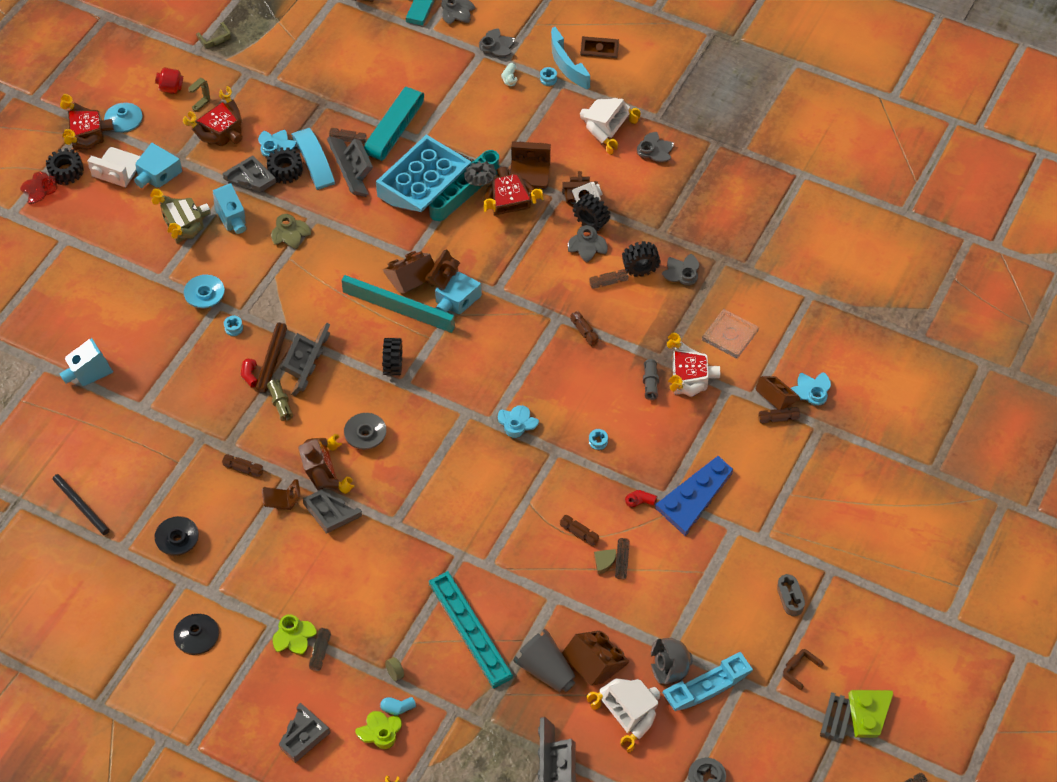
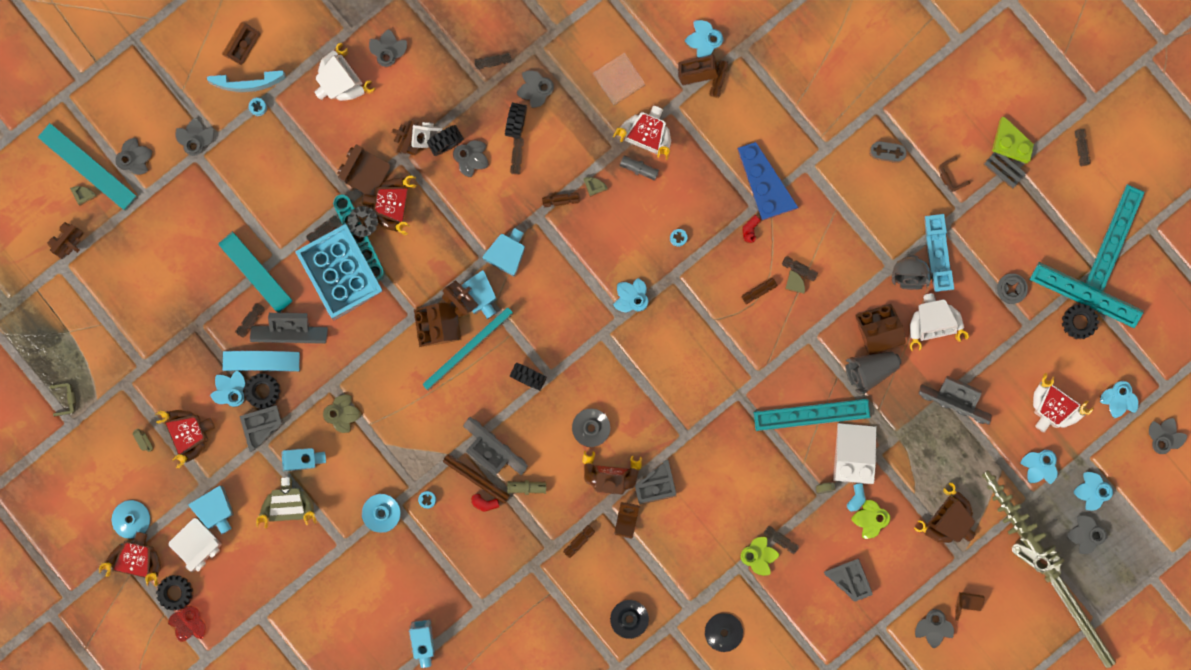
camera: 65 degrees left, 30 degrees up
red head [155,67,184,94] -> none
light aqua arm [501,63,517,87] -> none
none -> clear smoke axle [474,52,512,70]
none -> medium azure torso [482,228,525,277]
none -> olive tile [583,177,608,197]
none -> white slope [833,423,876,484]

